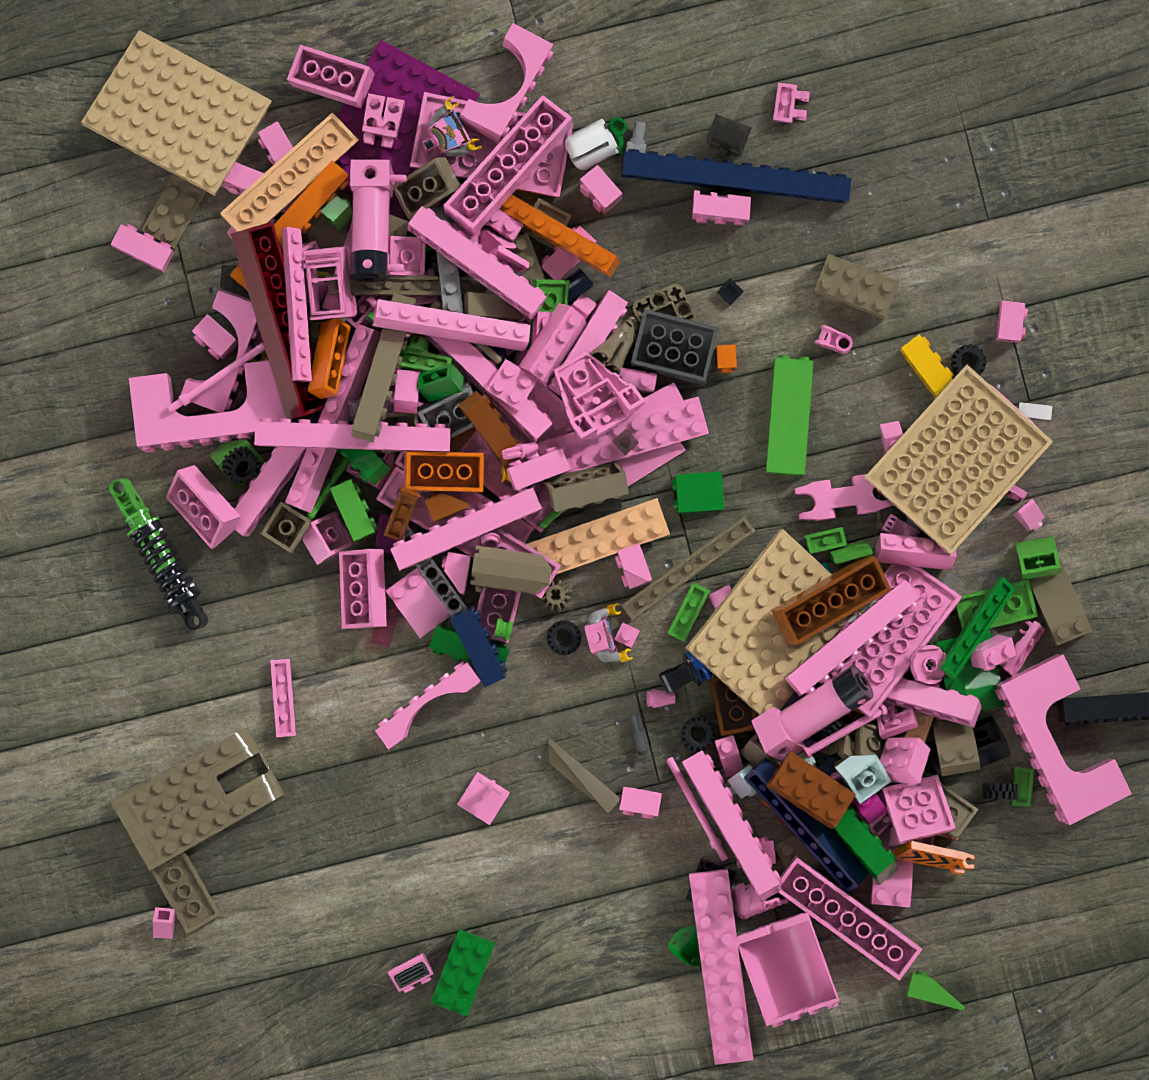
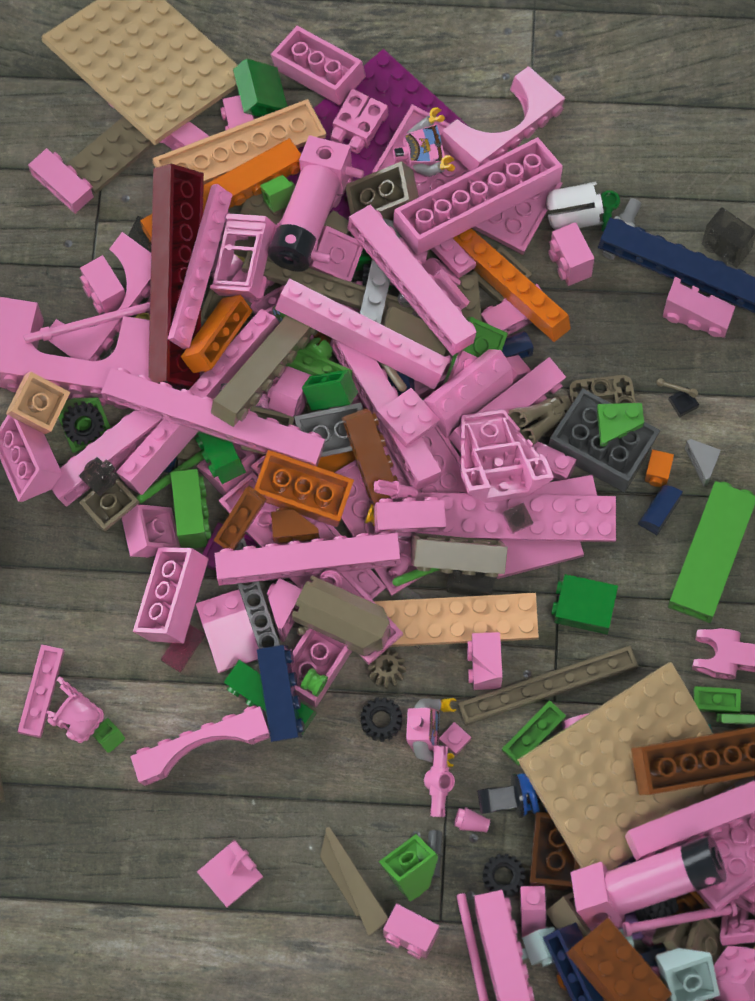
camera: 25 degrees right, 15 degrees down
none -> light nougat brick [6,372,70,434]
none -> bright pink helmet [46,677,104,743]
none -> clear smoke brick [79,457,119,496]
none -> bright green slope [92,718,125,753]
none -> green brick [233,58,288,117]
none -> bright green slope [379,834,438,902]
none -> bright pink pin [424,745,455,817]
none -> bright green wing [597,403,644,446]
none -> dark blue brick [638,485,683,536]
none -> dark tan hinge [656,378,698,398]
none -> light grey slope [685,439,721,486]

